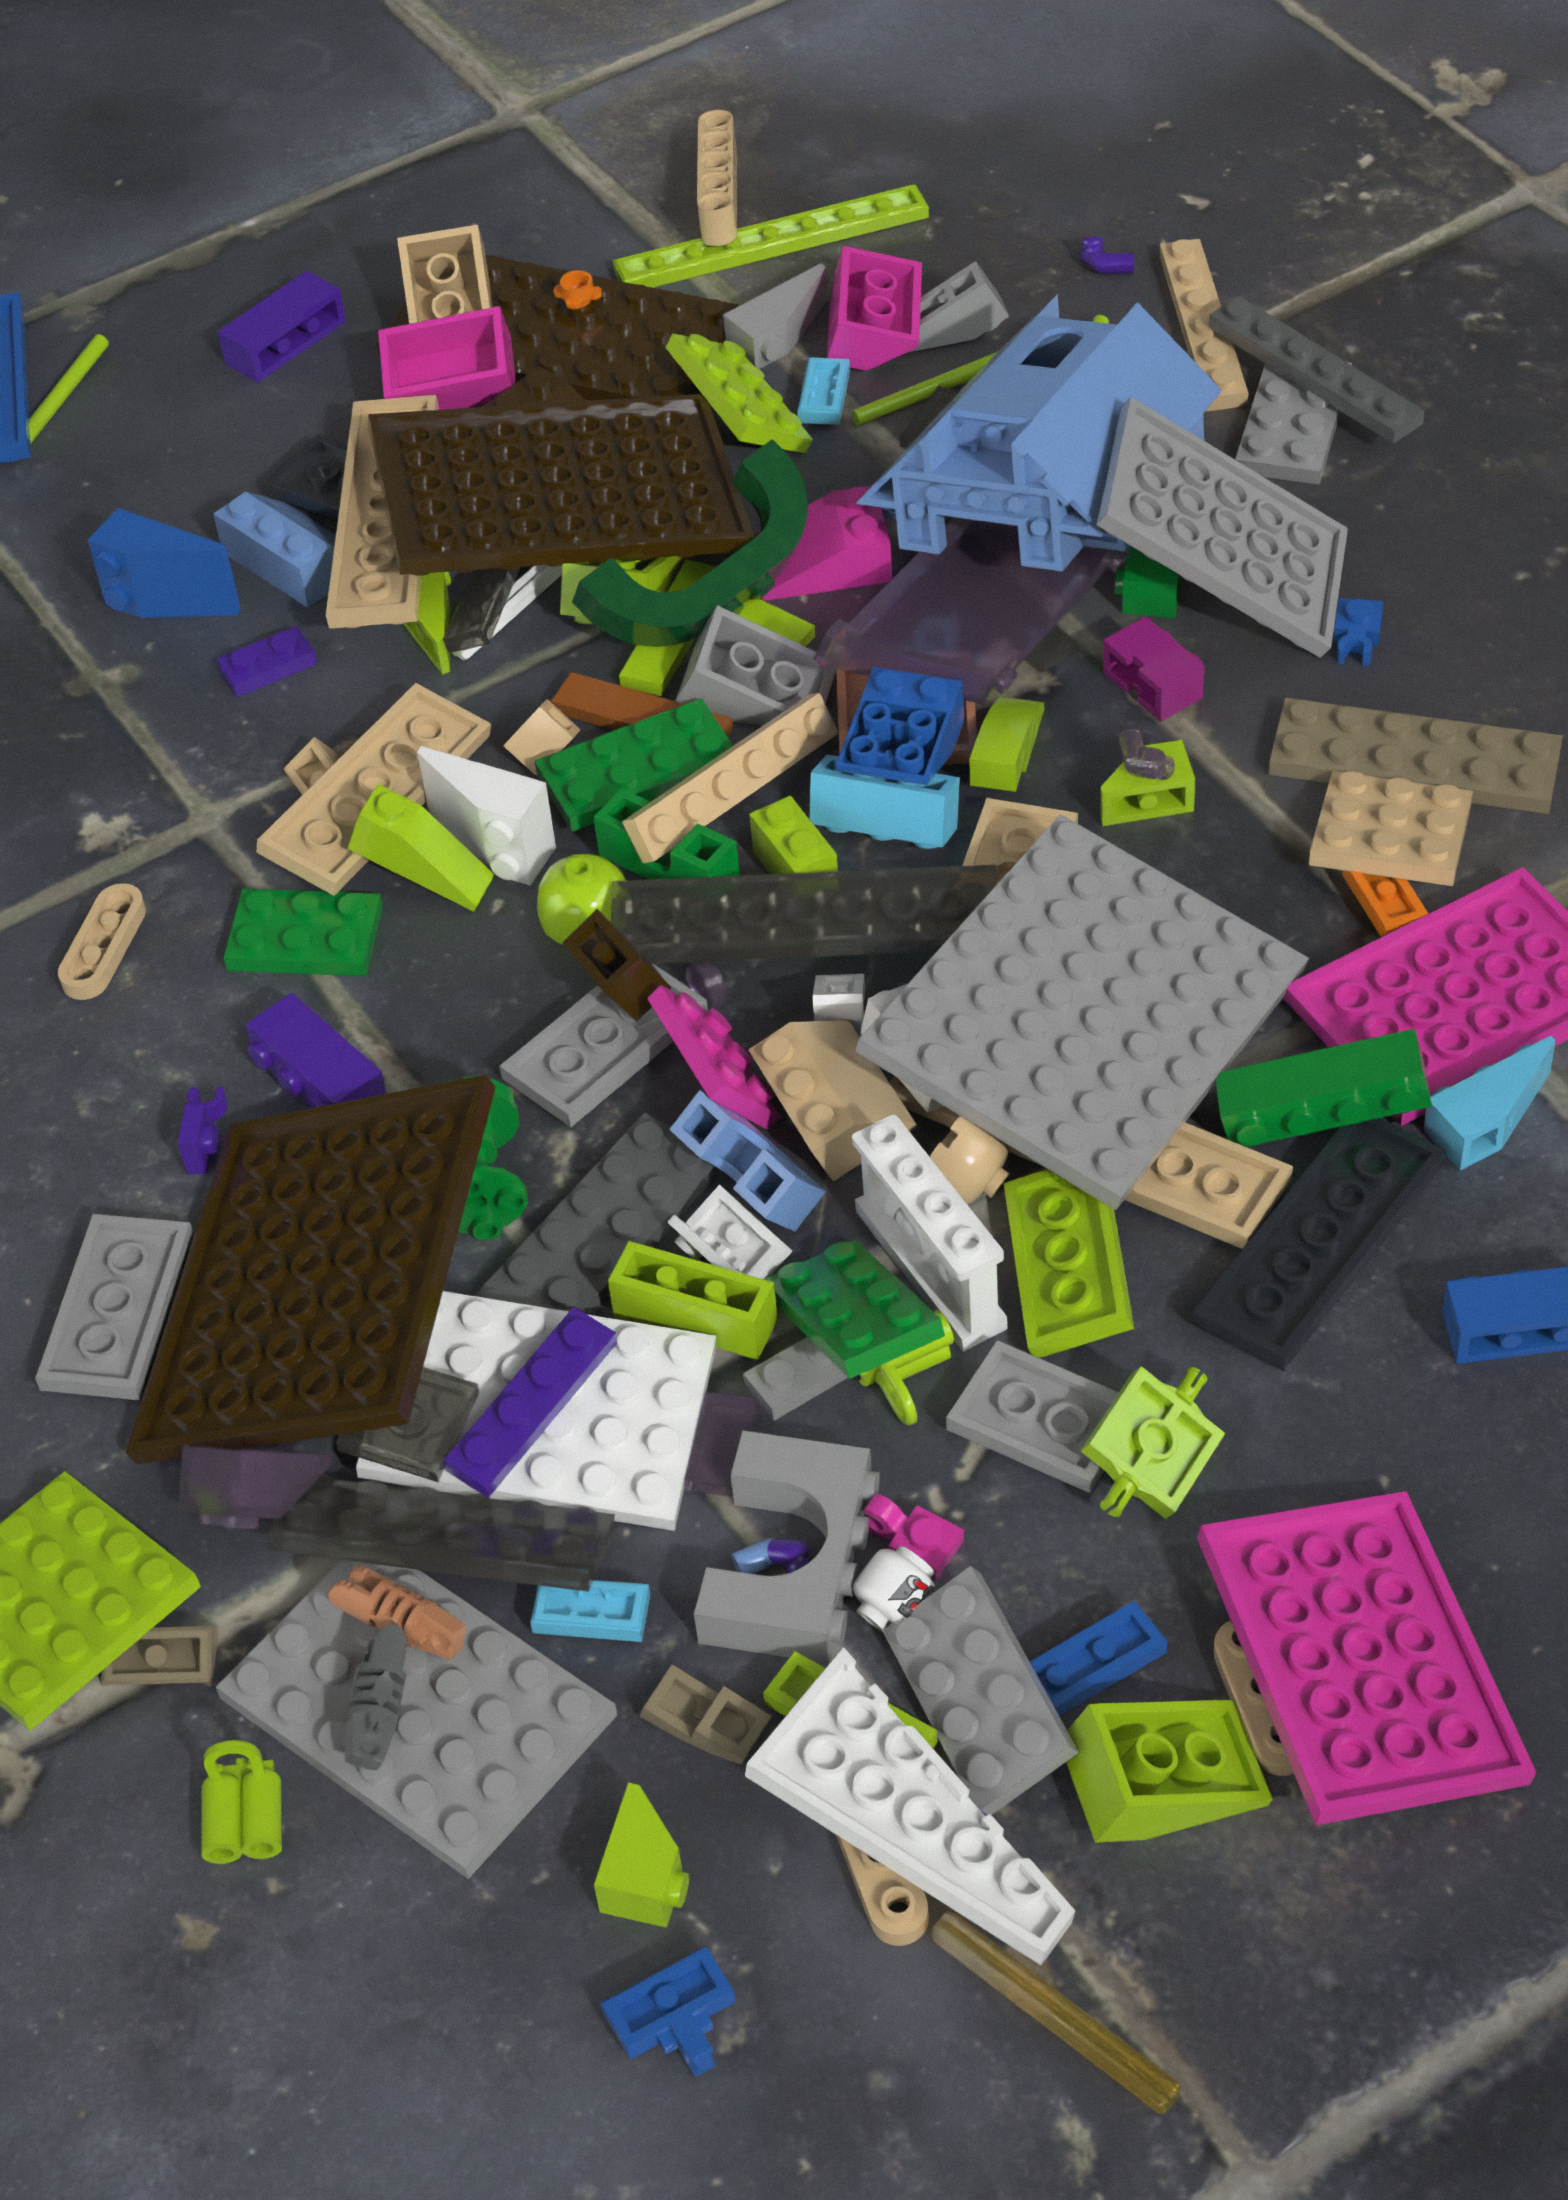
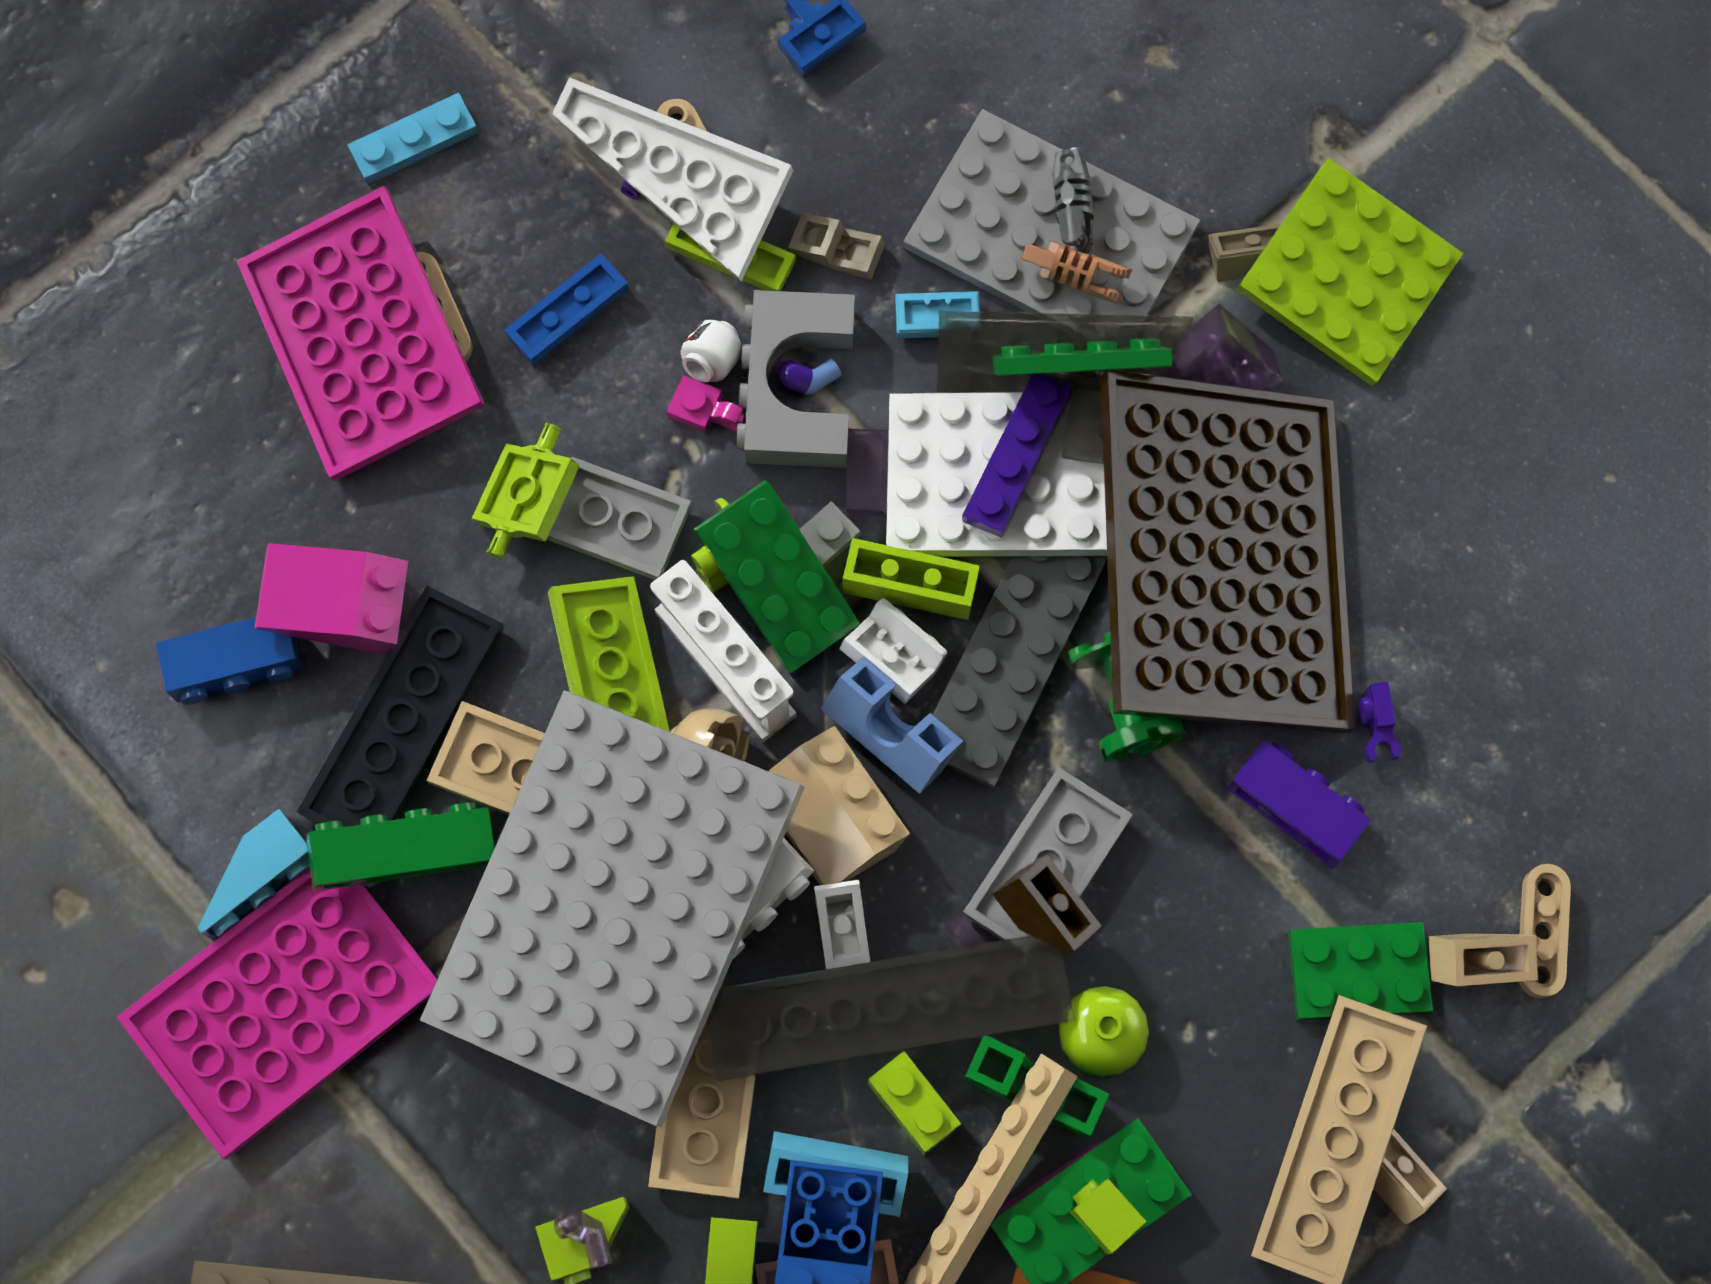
camera: 165 degrees right, 25 degrees up
light grey plate [35,1214,194,1400] -> none
lime piece [201,1740,282,1864] -> none
lime slope [347,784,495,912] -> none
white slope [417,746,556,886] -> none
tan panel [504,699,580,775] -> none
lime slope [594,1783,689,1928] -> none
dark pink plate [647,985,781,1130] -> none
light grey plate [882,1566,1079,1815] -> none
clear yellow axle [932,1912,1181,2114] -> none
lime slope [1066,1700,1273,1843] -> none
tan plate [1309,771,1473,886] -> none
orange plate [1343,870,1429,937] -> none
none -> dark pink slope [254,543,408,654]
none -> medium azure plate [347,93,478,185]
none -> green plate [992,338,1172,375]
none -> lime brick [1070,1179,1147,1255]
none -> tan slope [1429,933,1538,986]

